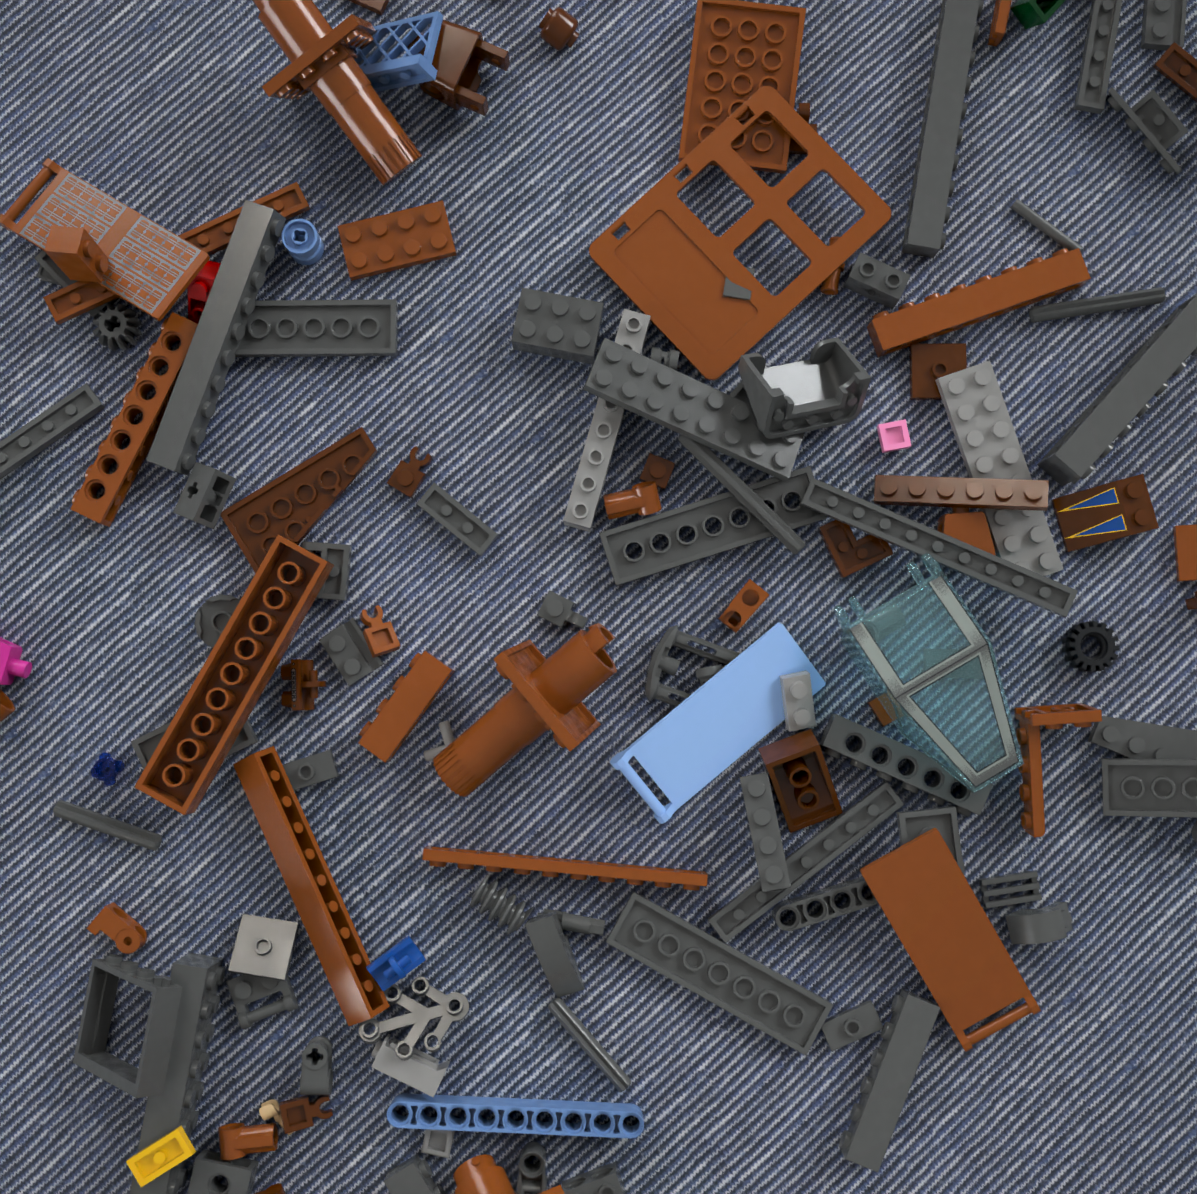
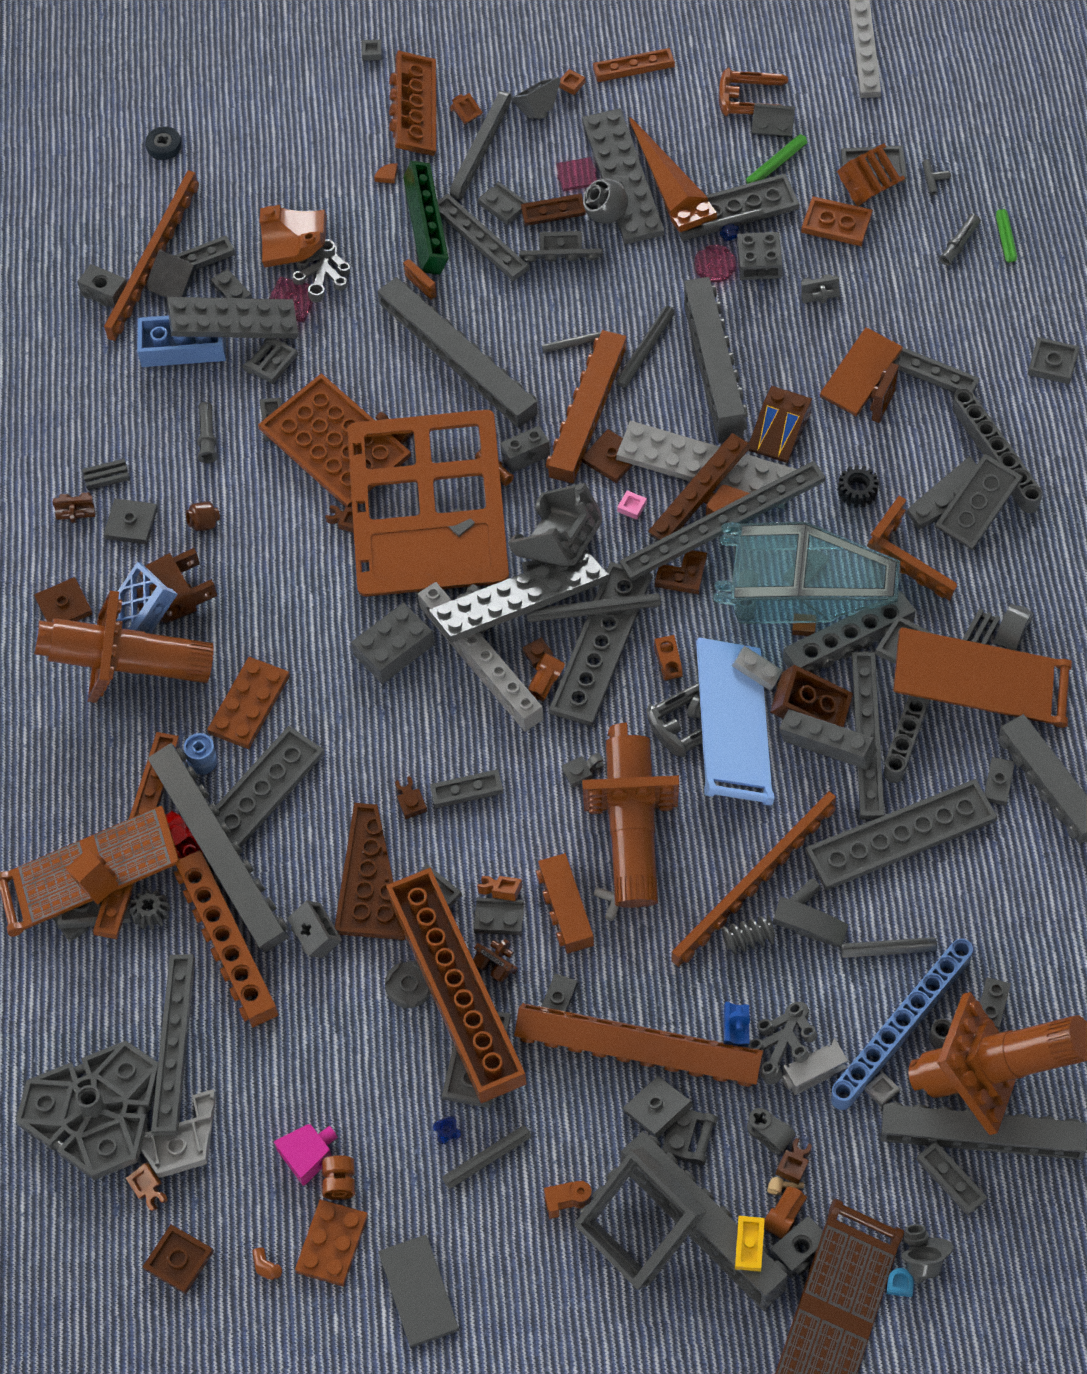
camera: 50 degrees left, 25 degrees down
none -> reddish brown plate [325,505,364,533]

